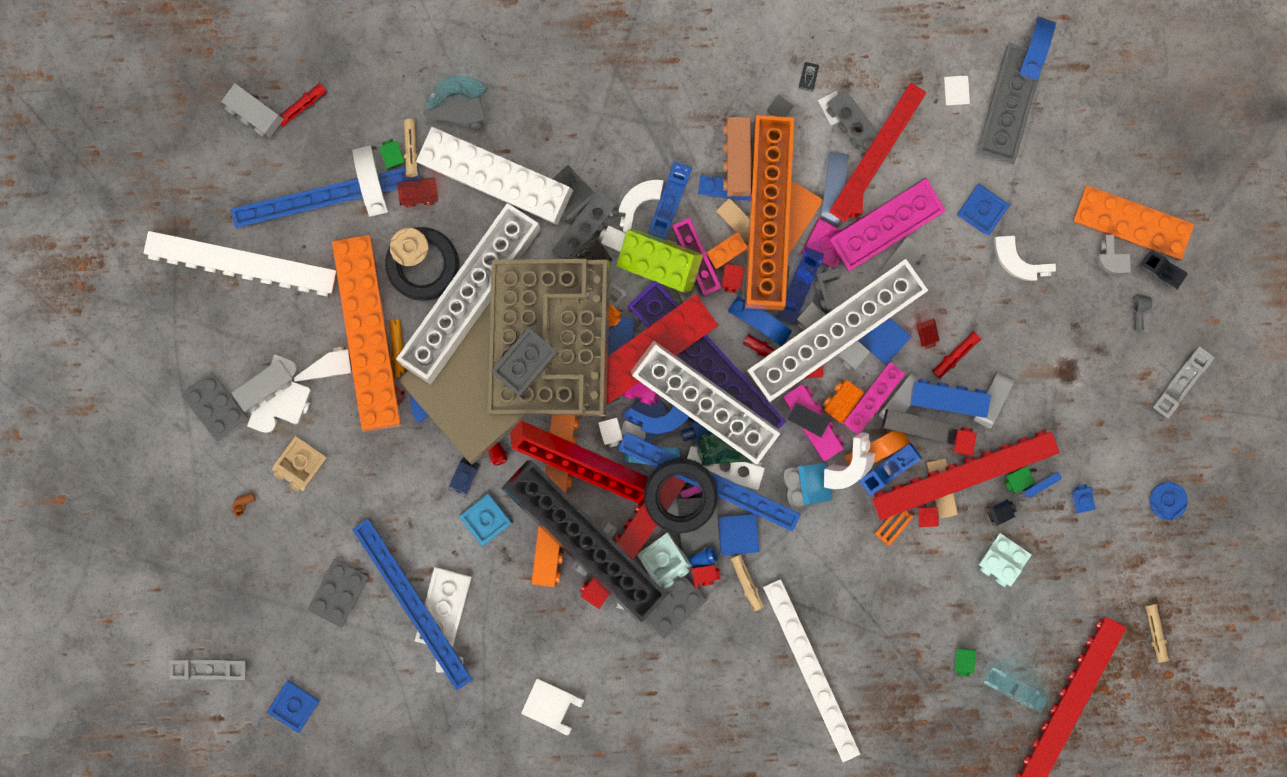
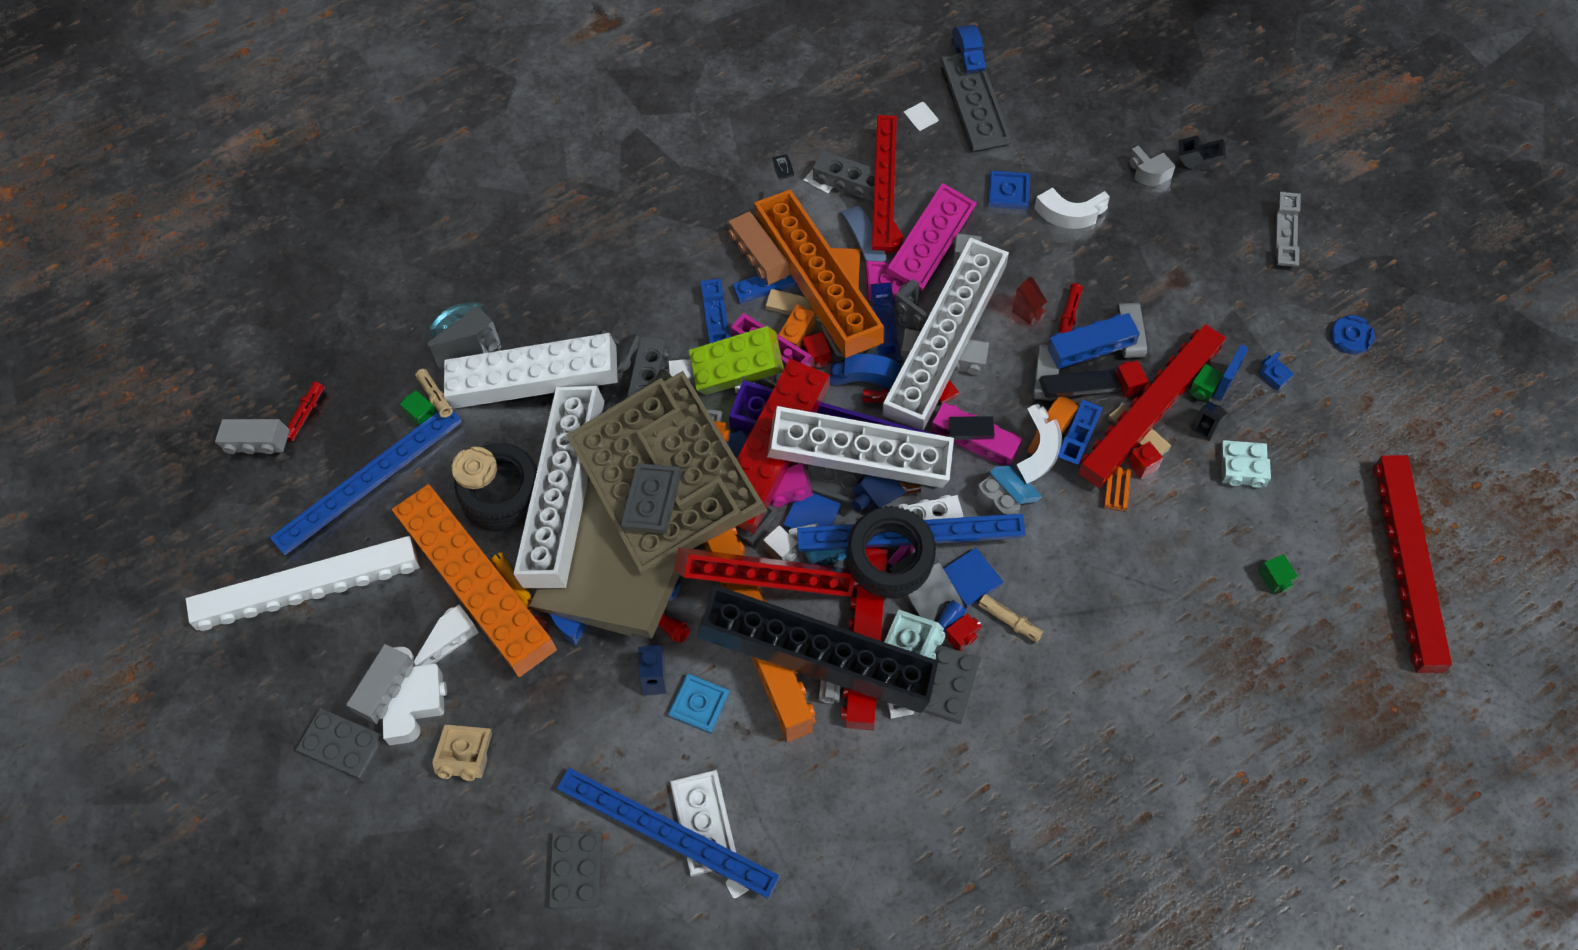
camera: 30 degrees left, 25 degrees down
dark orange arm [232,492,255,517] -> none
white arch [352,145,388,217] -> none
clear red bracket [397,177,438,208] -> none
white flag [521,678,584,735] -> none
white arch [619,180,663,233] -> none
blue arch [627,405,689,434] -> none
clear green slope [697,434,751,465] -> none
white plate [763,579,860,762] -> none
orange brick [823,380,865,424] -> none
dark pink brick [843,362,905,435] -> none
blue tile [857,318,911,365] -> none
clear light blue arch [984,666,1049,714] -> none
orange plate [1073,185,1195,260] -> none
dark grey bar [1133,294,1152,330] -> none
tan pin [1145,604,1170,663] -> none

